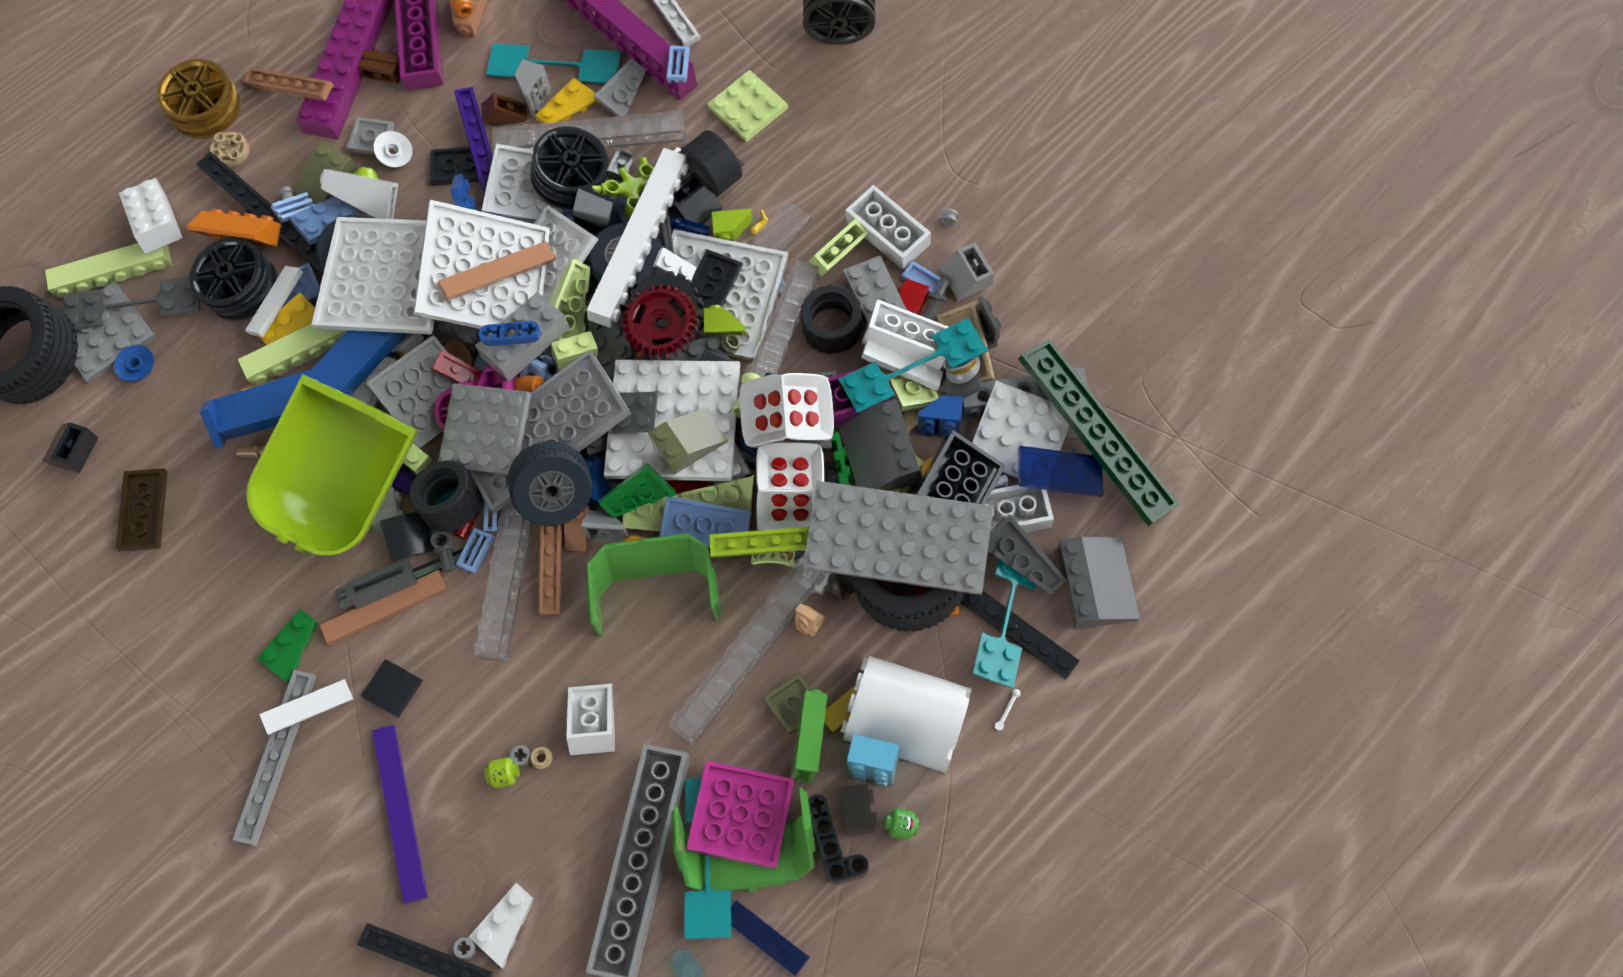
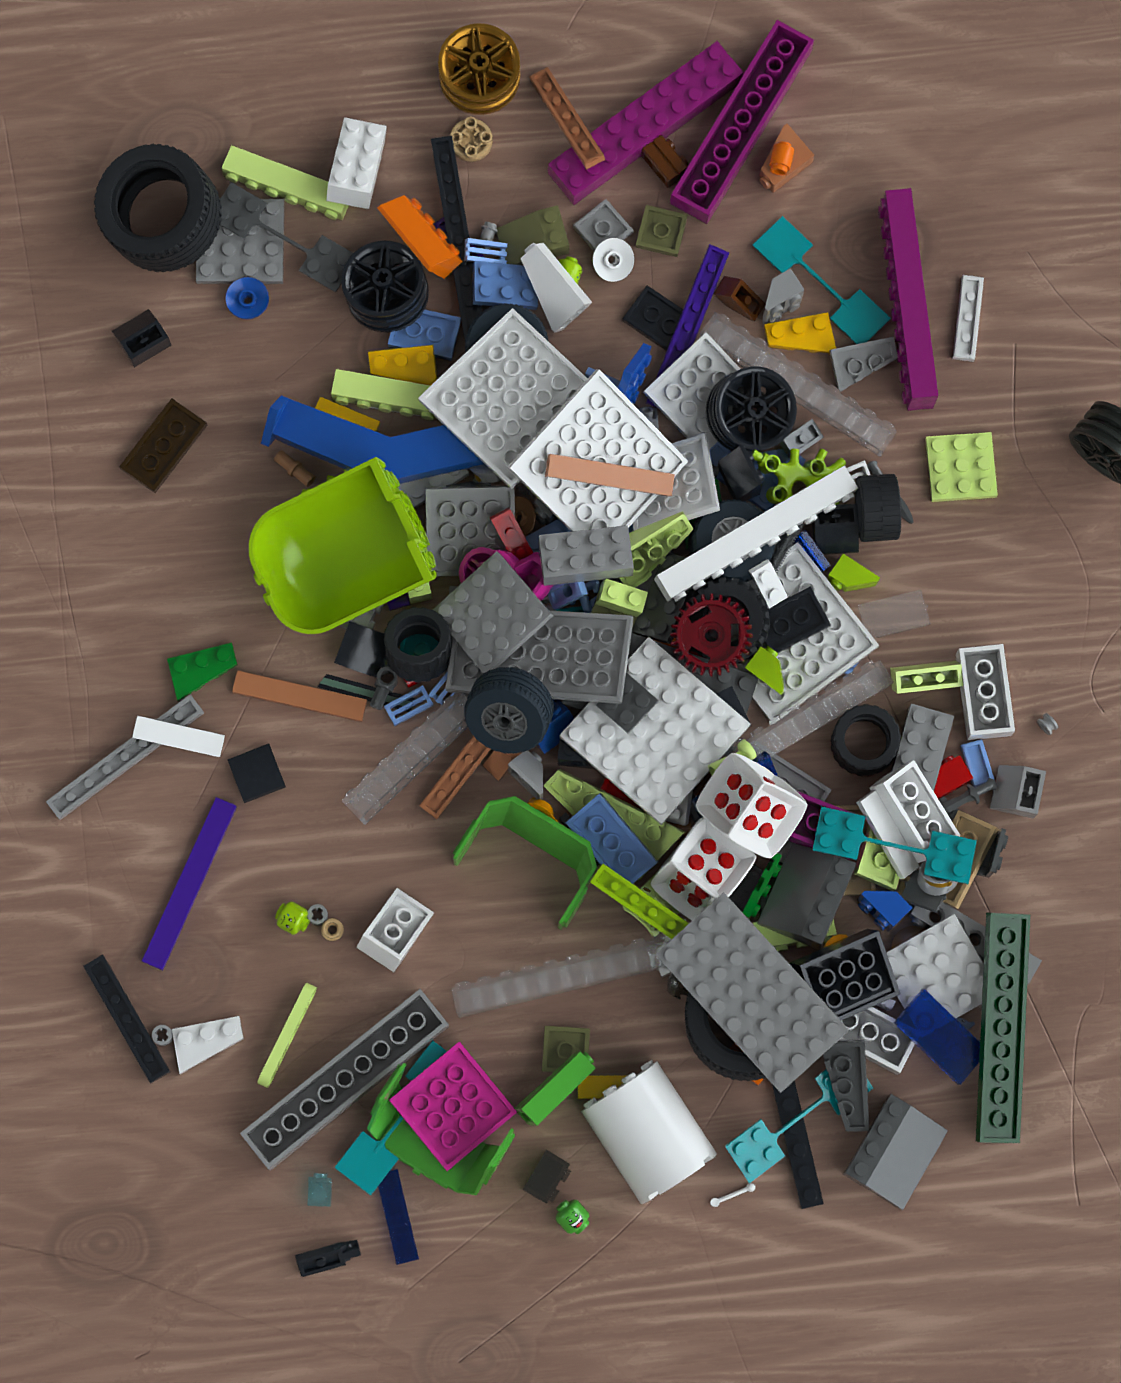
camera: 30 degrees right, 10 degrees up
white tile [245,266,303,337] -> none
dark grey hinge [335,557,417,609] -> none
blue beam [479,321,542,346] -> none
orange brick [514,375,545,393] -> none
green wing [599,463,676,518] -> none
slope [648,408,728,475] -> none
light blue tile [667,46,690,83] -> none
olive plate [720,334,740,354] -> none
yellow piece [751,210,769,234] -> none
light nougat plate [795,603,825,637] -> none
black beam [808,794,869,885] -> none
medium azure brick [847,734,899,787] -> none
none -> yellowish green beam [257,983,317,1088]
none -> olive plate [636,205,688,257]

